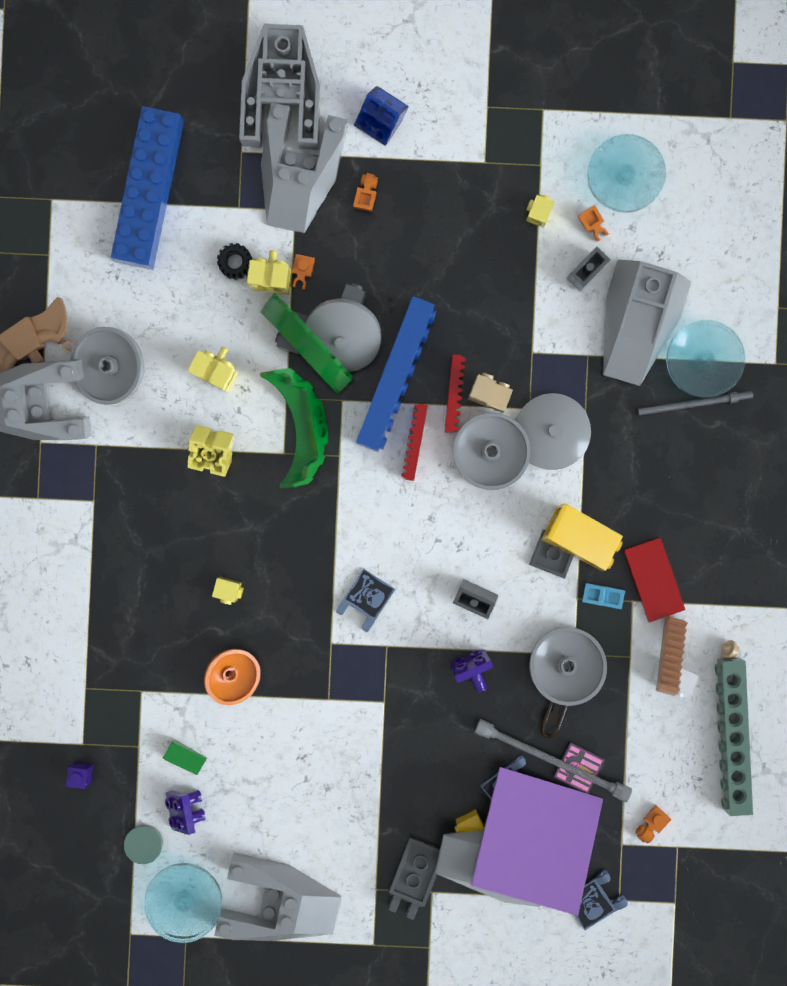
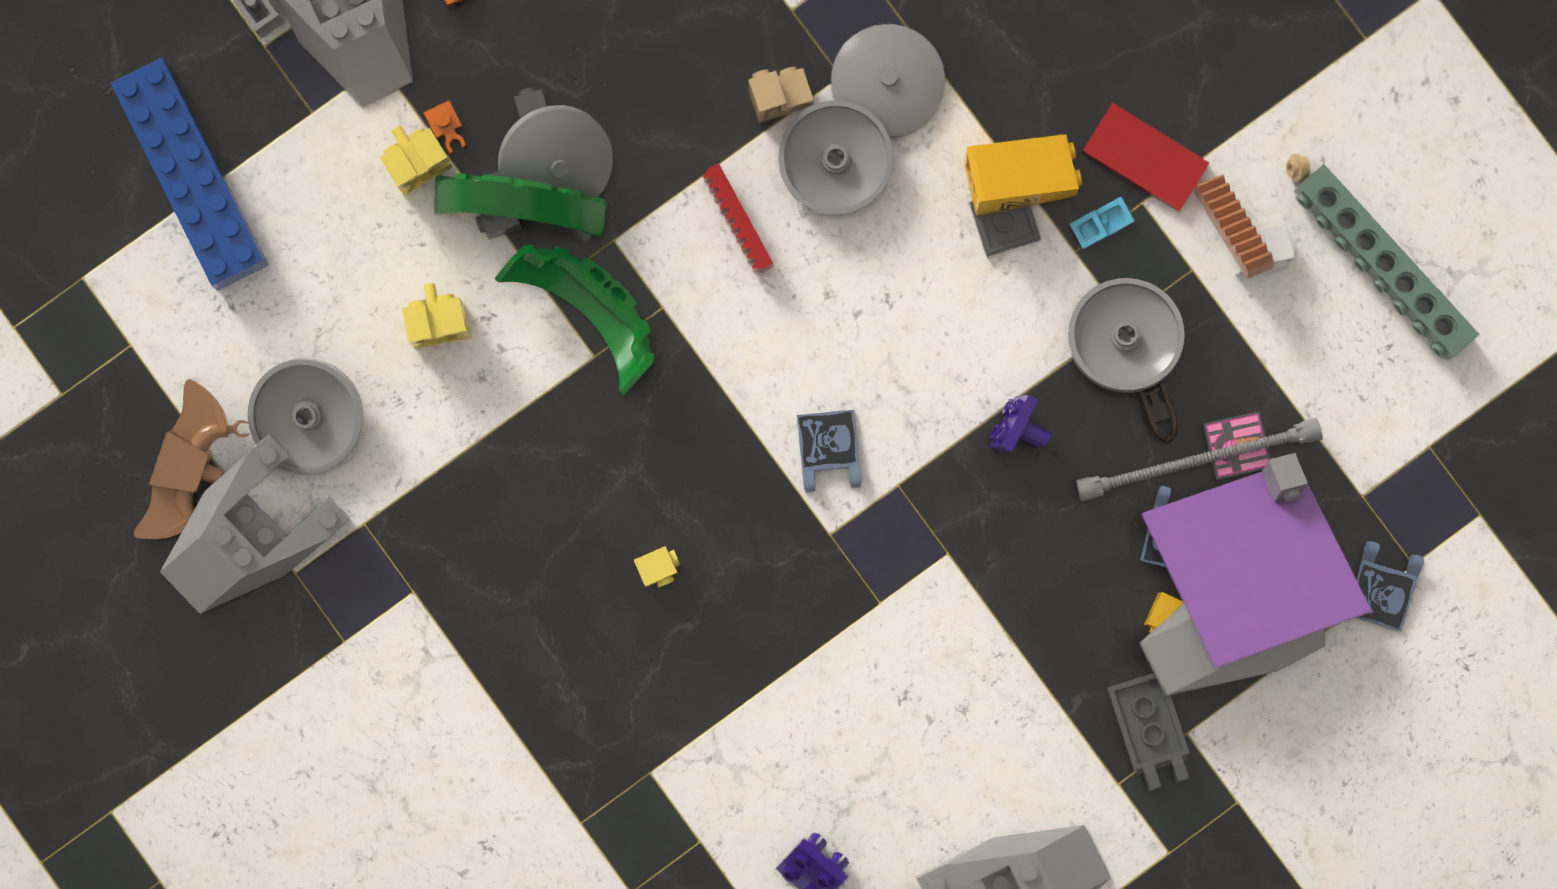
camera: 45 degrees left, 5 degrees down
green slope [163,739,207,775] -> none
light yellow brick [188,425,234,477] -> none
orange dish [204,649,260,705] -> none
black tyre [217,243,252,280] -> none
blue brick [356,296,437,452] -> none
red gear [444,355,466,433] -> none
dark grey brick [453,579,498,619] -> none
orange plate [635,805,672,844] -> none
none -> light grey brick [1262,453,1308,502]

